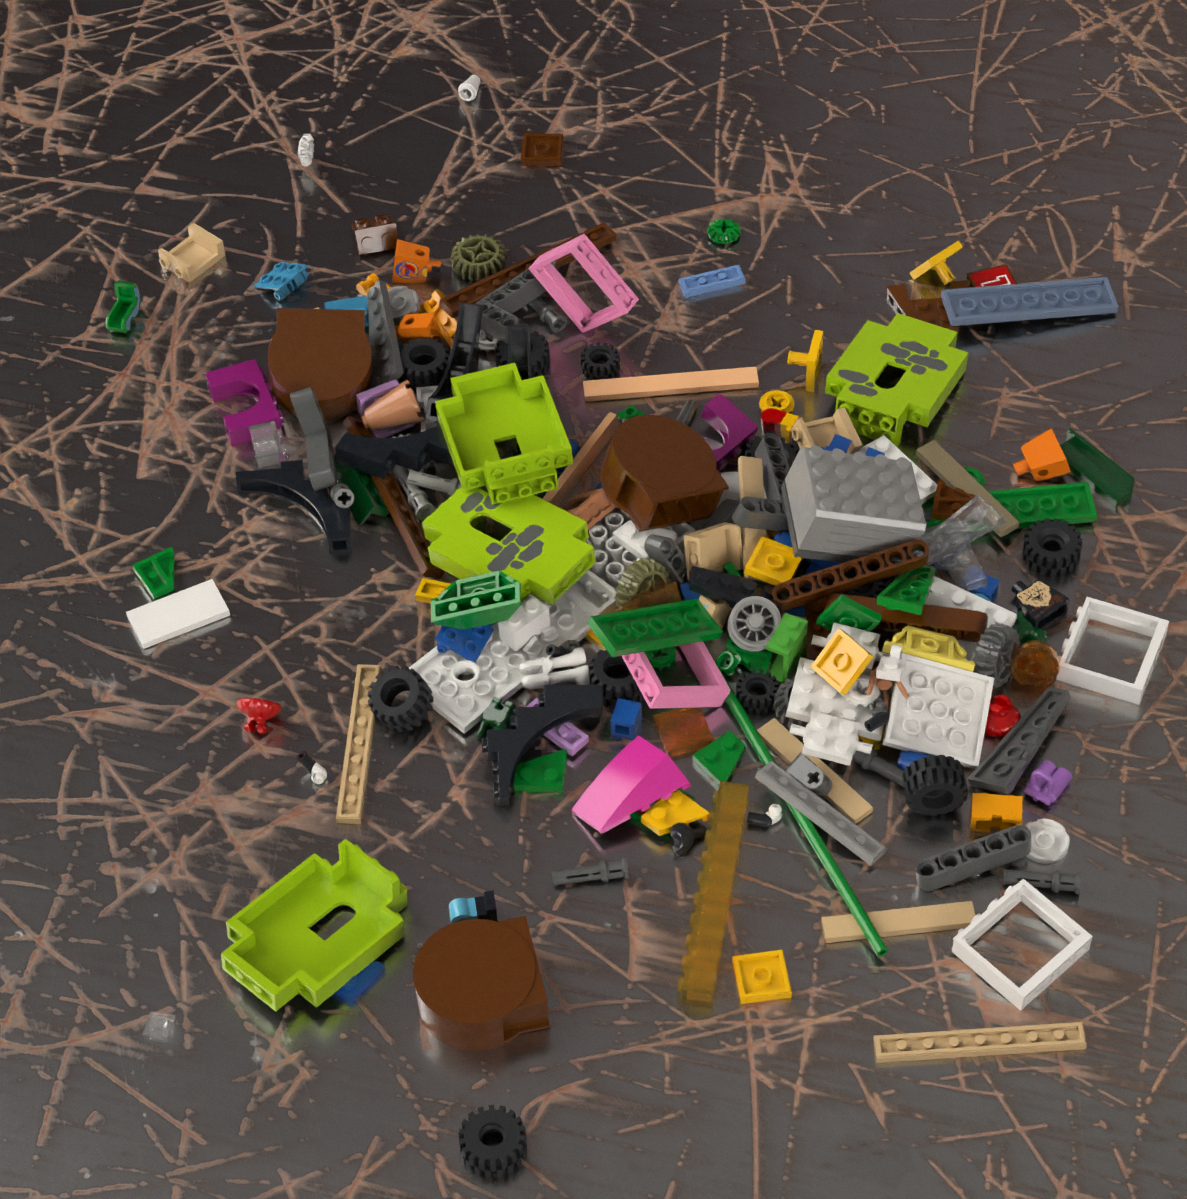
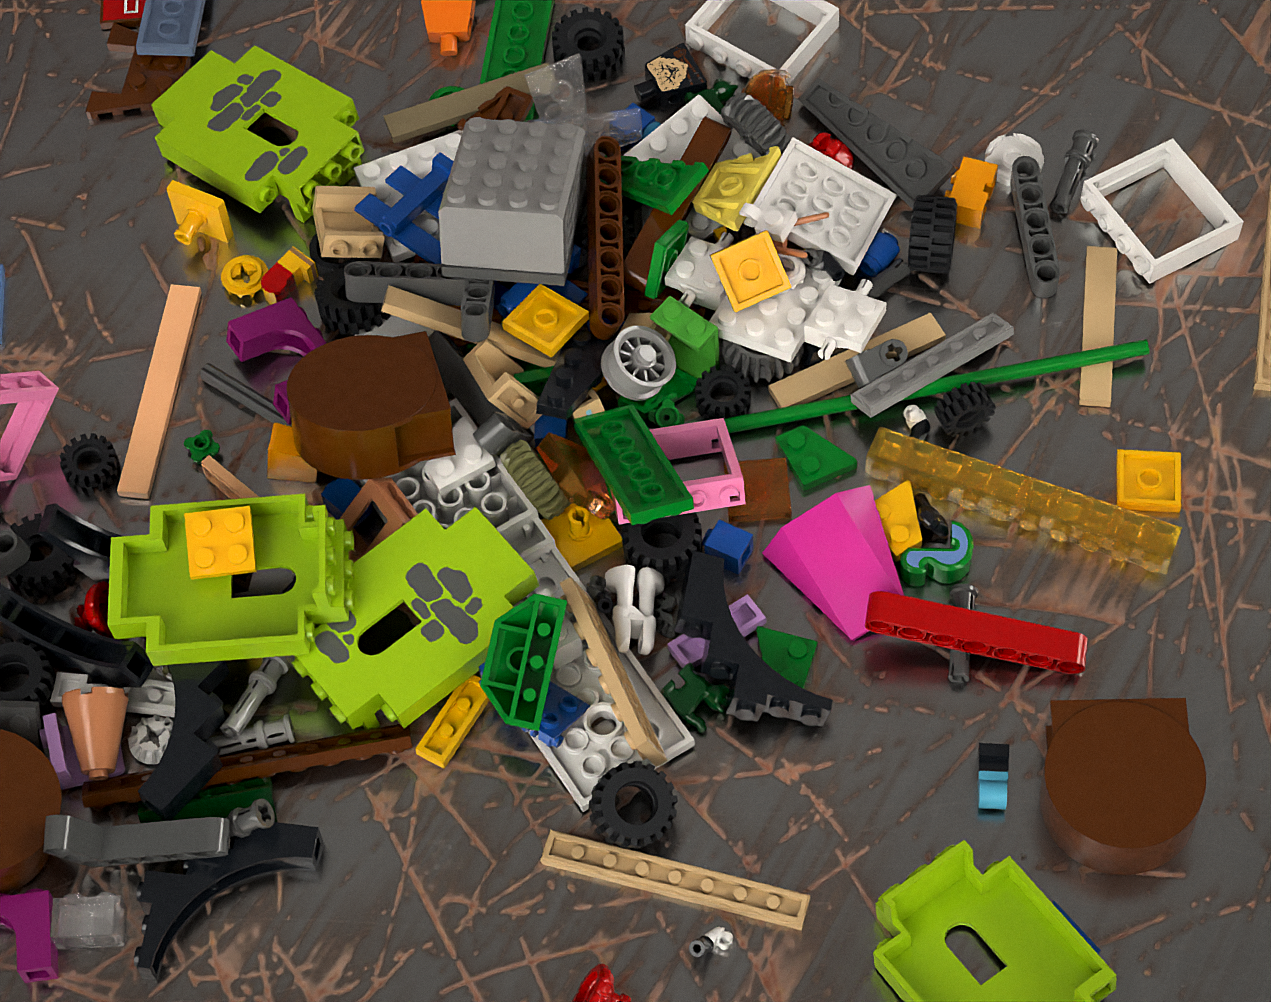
camera: 75 degrees left, 10 degrees up
yellow tile [910,240,963,285] -> none
medium lavender piece [1024,760,1072,805] -> none
none -> yellow plate [184,506,257,580]
none -> tan plate [560,577,668,767]
none -> red beam [865,591,1088,674]
none -> green animal [899,520,974,586]
none -> black tyre [934,382,996,437]

